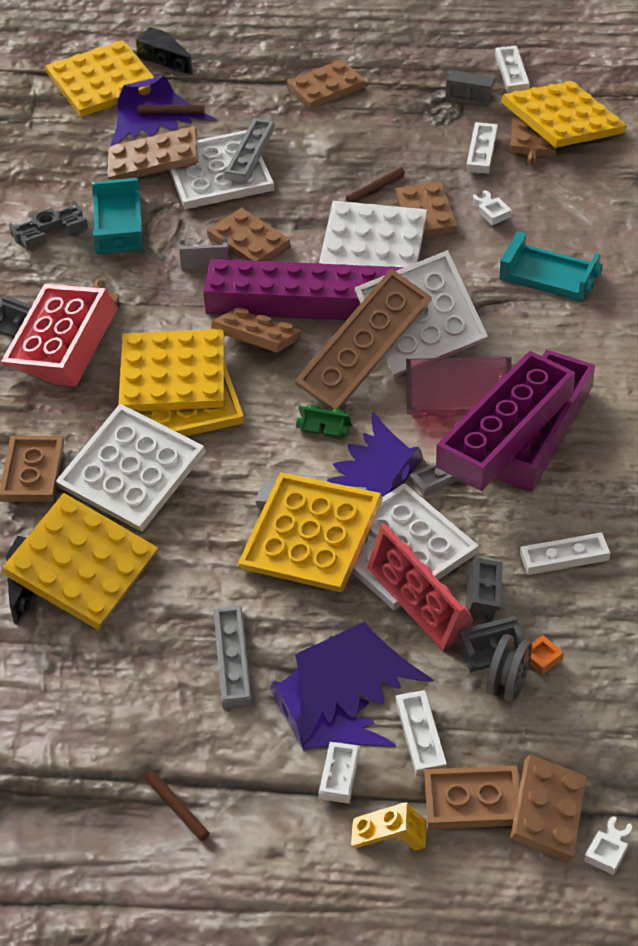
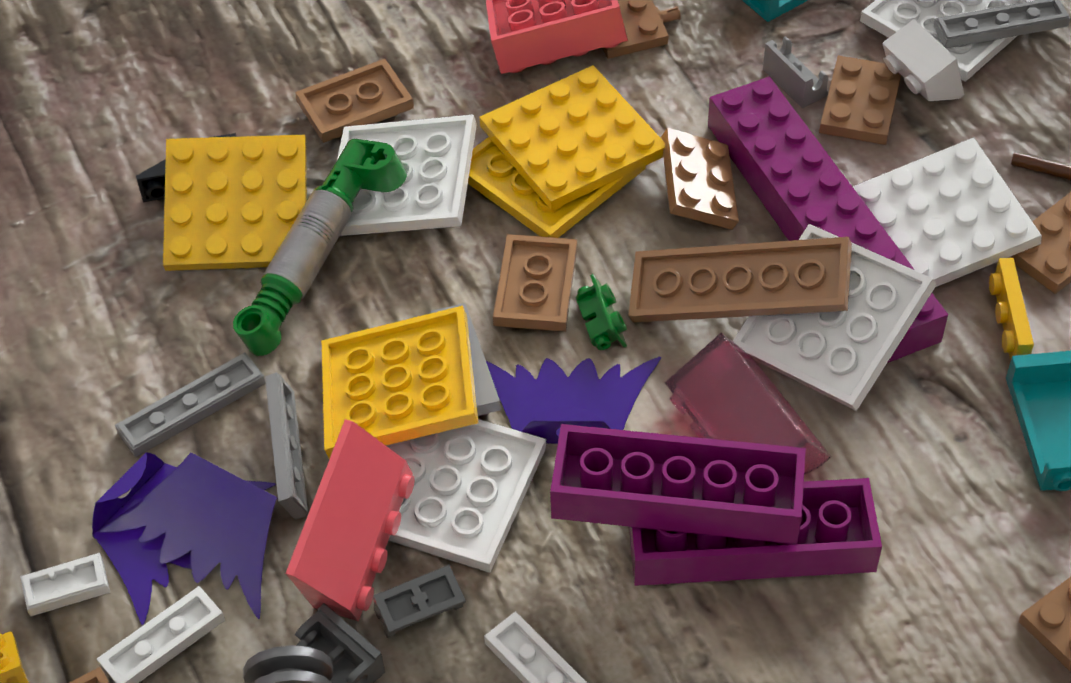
camera: 60 degrees right, 5 degrees up
none -> green piece [233,139,407,356]
none -> light grey tile [265,372,308,520]
none -> medium nougat plate [493,234,577,332]
none -> white slope [882,19,964,101]
none -> yellow plate [989,258,1034,360]

